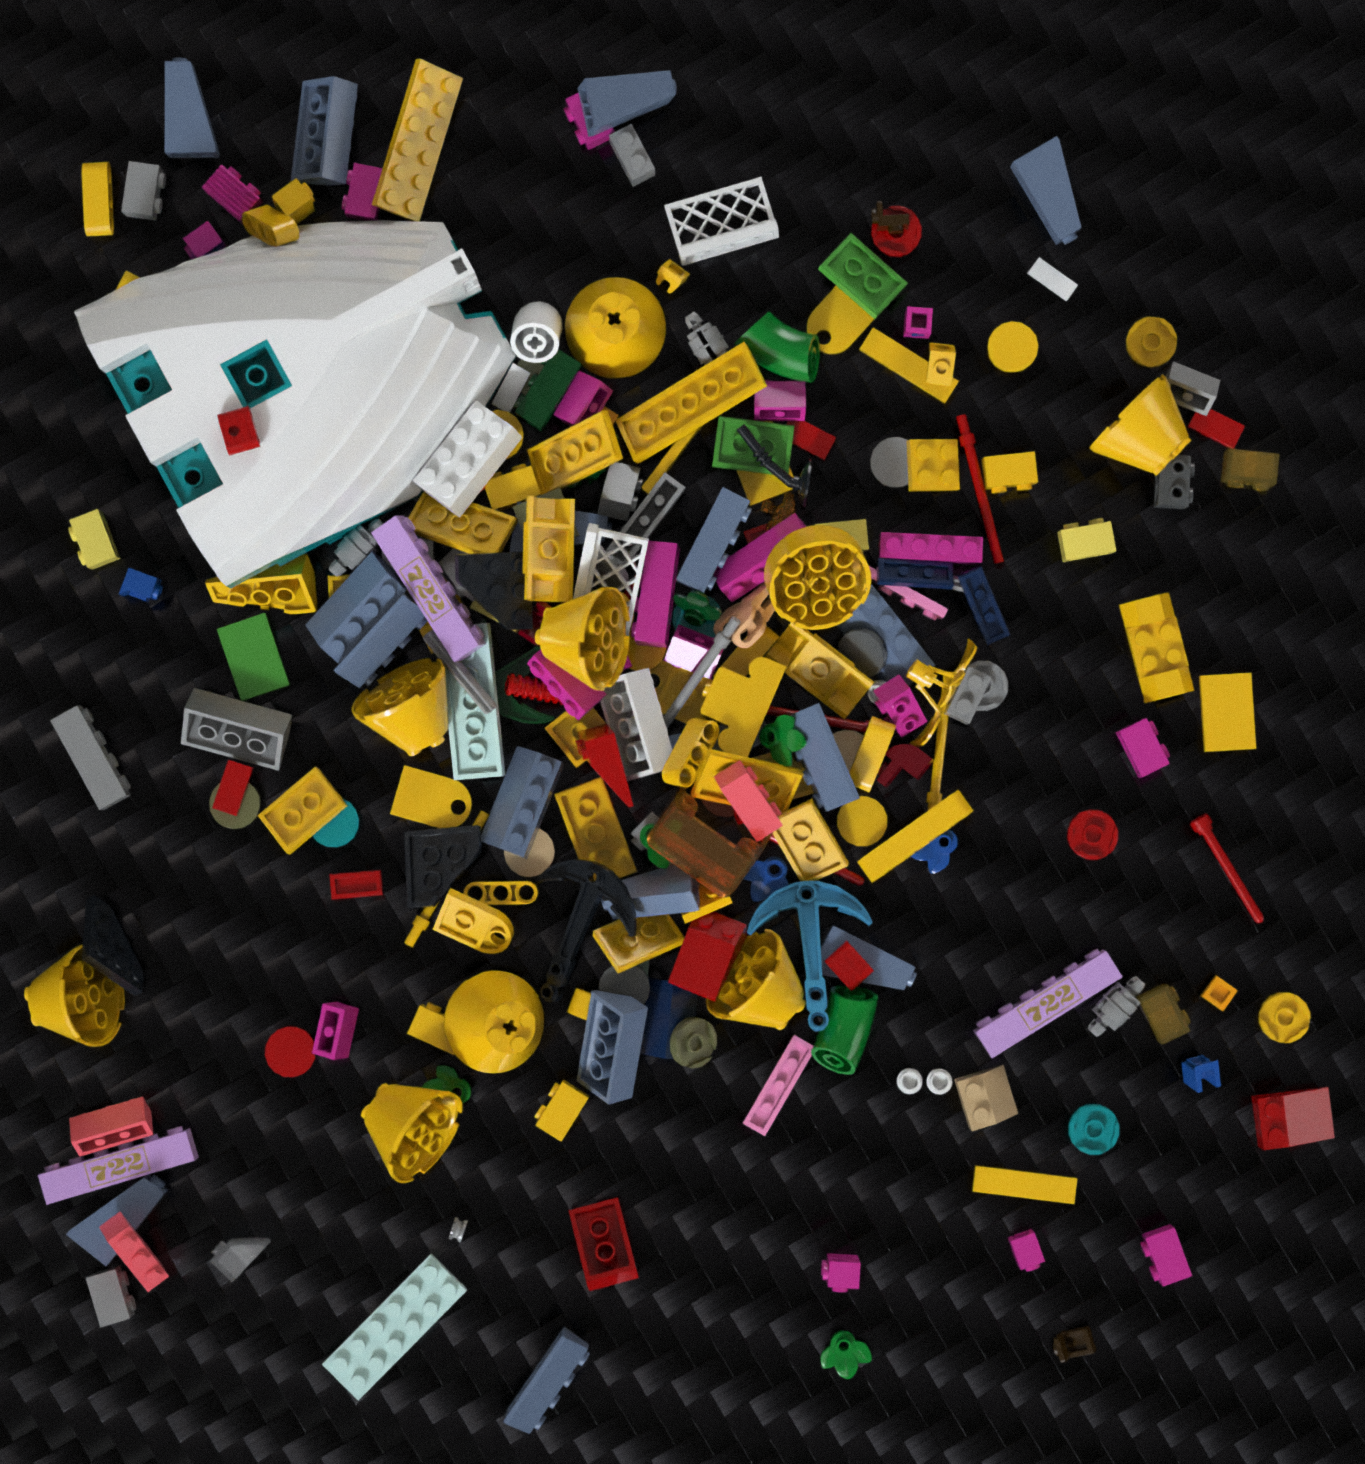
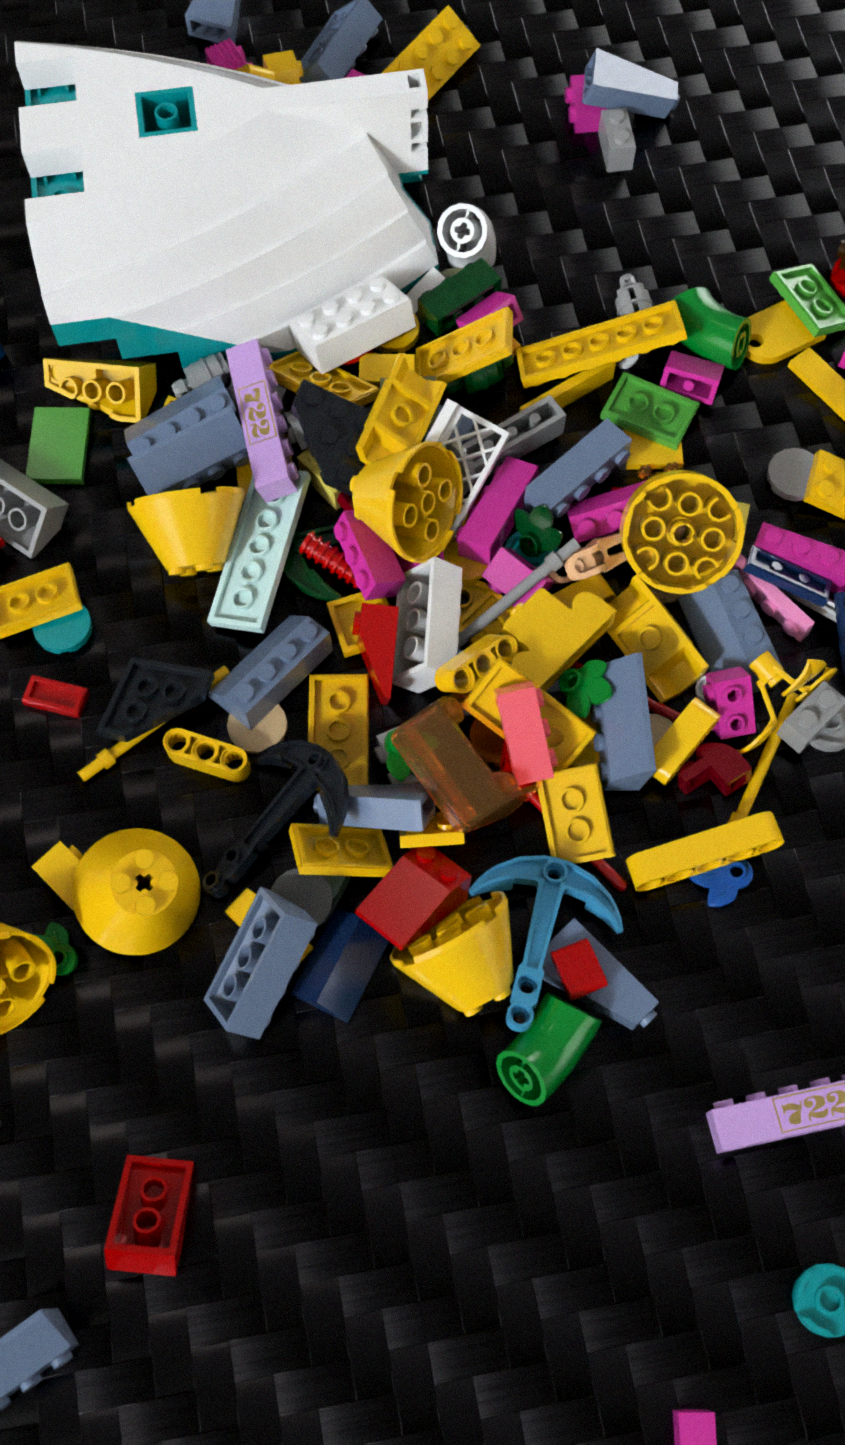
camera: 25 degrees right, 20 degrees down
yellow beam [82,162,114,236] -> none
light grey brick [121,161,166,221] -> none
red piece [217,406,261,456] -> none
yellow tile [390,765,472,828] -> none
light grey axle [423,630,496,714] -> none
yellow tile [433,888,514,954] -> none
yellow brick [534,1079,589,1142] -> none
yellow cone [565,277,666,379] -> none
brick [598,462,643,521] -> none
yellow tile [656,259,690,293] -> none
white fence [664,177,779,266] -> none
olive tile [670,1016,717,1069] -> none
black dish [737,424,812,510] -> none
blue plate [740,857,789,902] -> none
bright pink plate [743,1034,813,1136] -> none
red tile [786,421,836,461] -> none
dark pink brick [821,1253,860,1292] -> none
yellow tile [837,796,887,846] -> none
dark grey tile [838,628,887,678] -> none
white plate [897,1068,922,1094] -> none
white plate [926,1069,952,1094] -> none
tan slope [954,1064,1018,1131] -> none
yellow tile [972,1165,1077,1204] -> none

